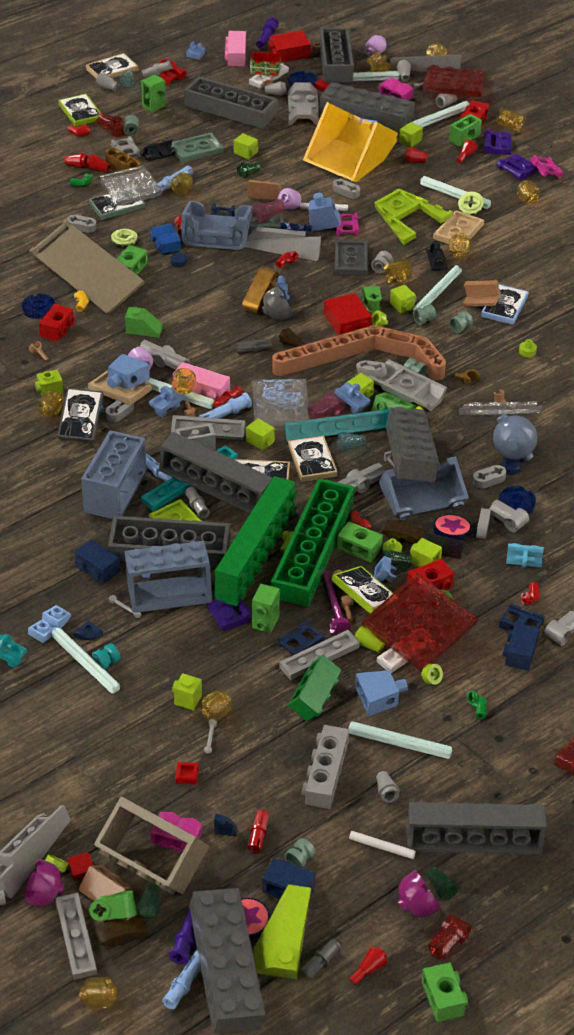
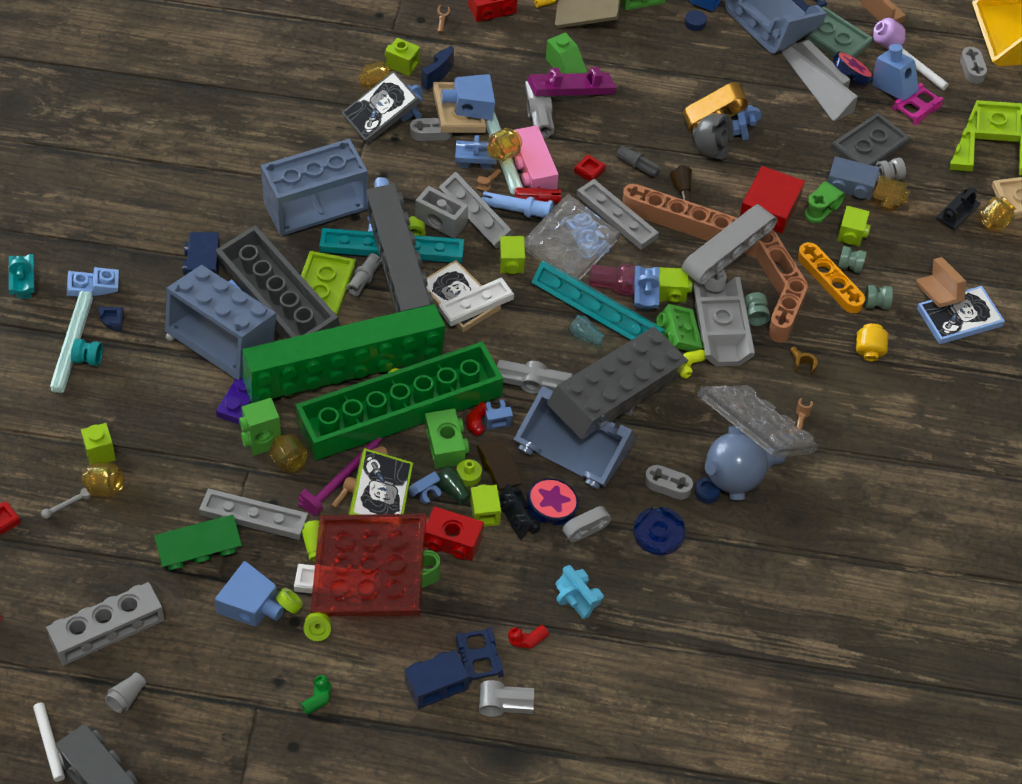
camera: 45 degrees right, 10 degrees up
lavender head [128,347,153,369] -> none
clear pink piece [252,199,285,223] -> none
red arm [275,251,299,268] -> none
dark blue piece [278,621,325,655] -> none
tile [288,436,337,482] -> none
light aqua axle [348,722,452,759] -> none
lime tile [371,310,388,327] -> none
light aqua axle [413,265,462,310] -> none
light grey piece [489,500,529,532] -> none
lime tile [519,339,537,358] -> none
none -> clear yellow head [269,434,308,472]
none -> lime tile [276,588,303,614]
none -> dark blue slope [421,46,454,90]
none -> white tile [438,277,514,327]
none -> medium blue tile [484,399,513,430]
none -> magenta hinge [527,67,617,96]
none -> red tile [574,154,606,182]
none -> light grey plate [577,179,659,250]
none -> light grey beam [682,204,777,285]
none -> light orange beam [797,242,865,313]
none -> sand blue brick [828,156,879,200]
none -> yellow head [856,323,888,362]

